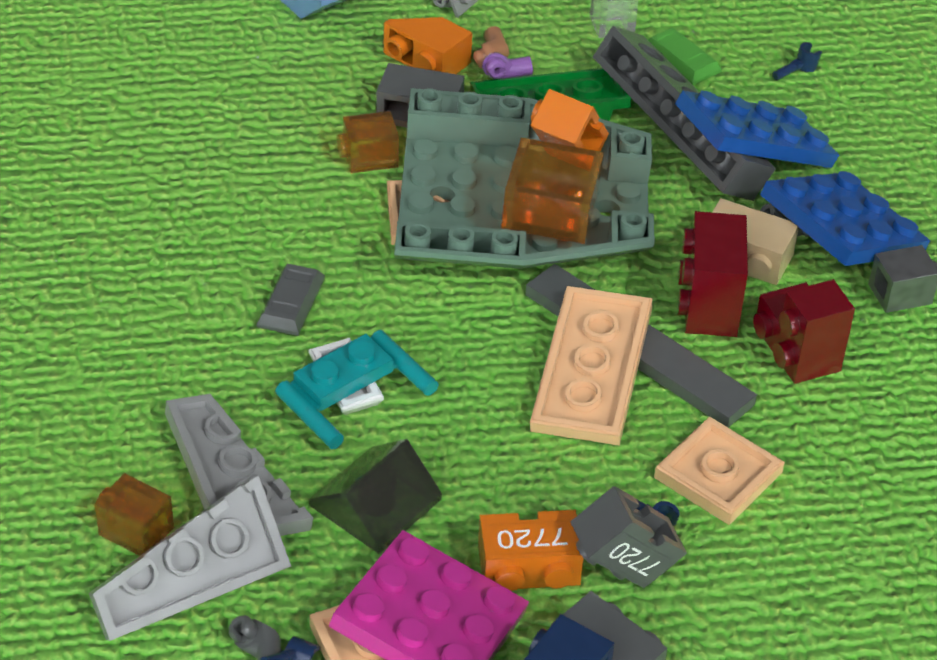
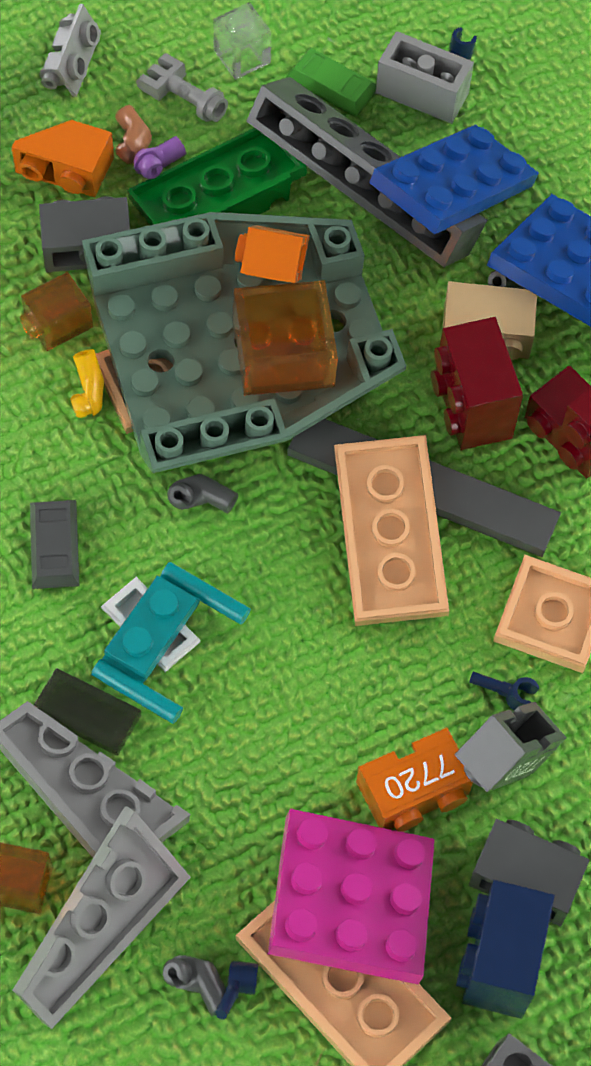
camera: 20 degrees left, 20 degrees up
clear smoke slope [309,439,442,554] -> none
none -> clear smoke tile [34,668,141,756]
none -> yellow arm [70,349,104,418]
none -> light grey hinge [136,53,228,122]
none -> dark grey arm [167,474,239,514]
none -> light grey brick [376,31,474,124]

